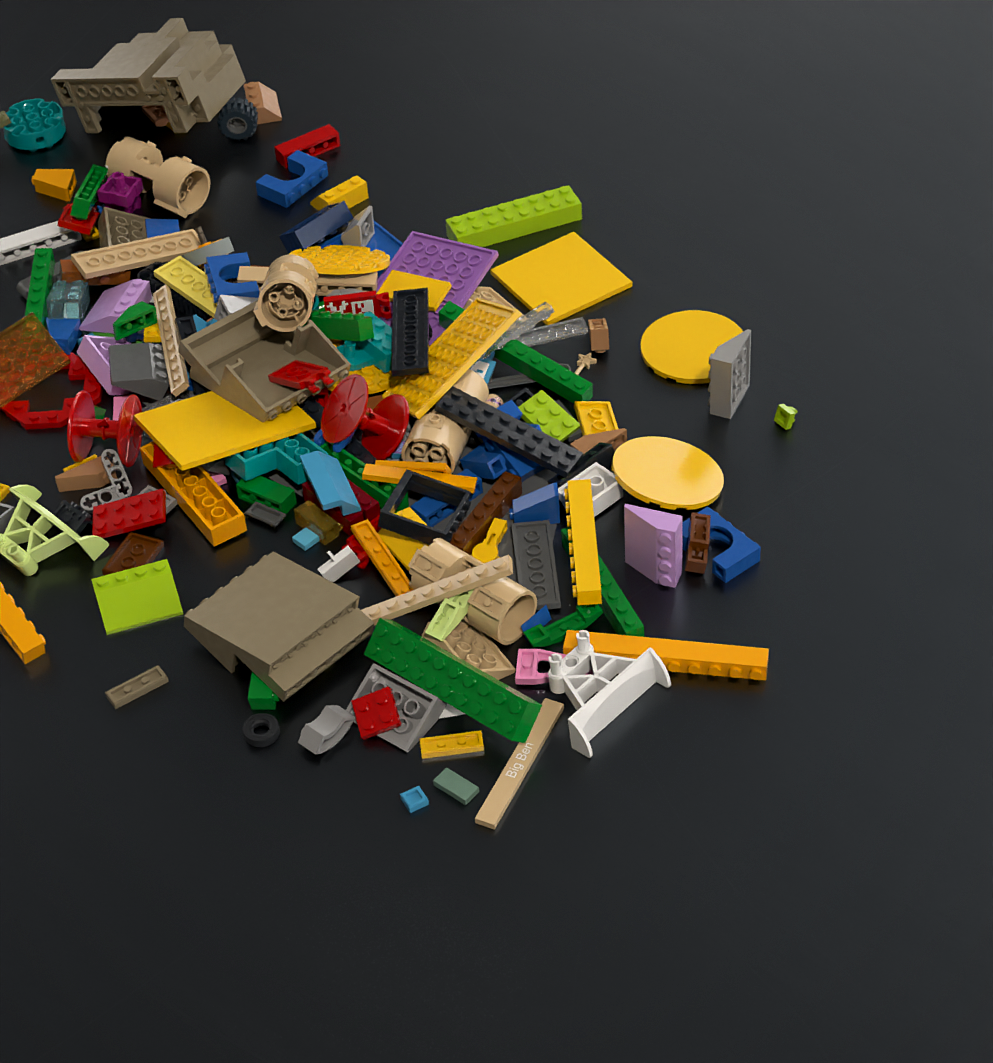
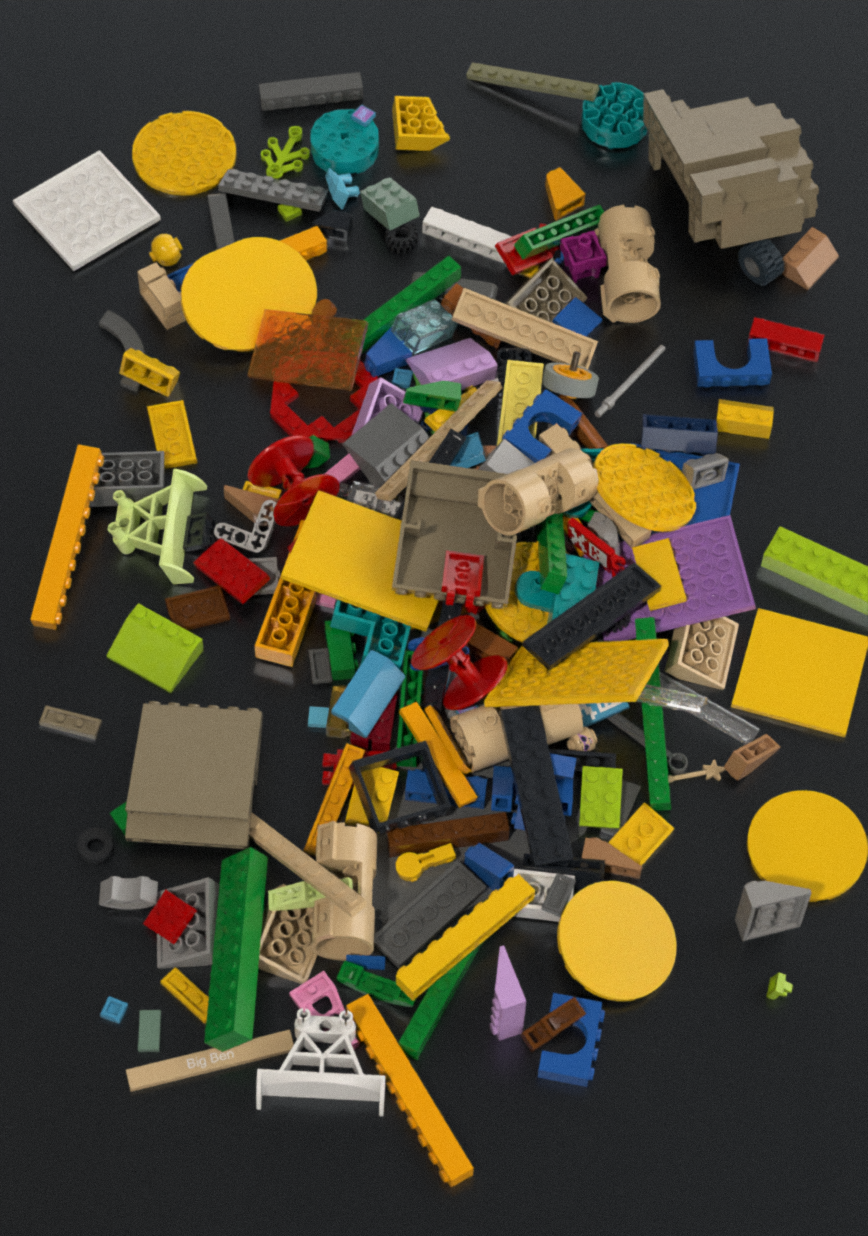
camera: 45 degrees right, 15 degrees up
white panel [318,546,360,582] -> none
none -> dark grey tile [541,873,576,917]
none -> light grey bar [594,345,665,418]

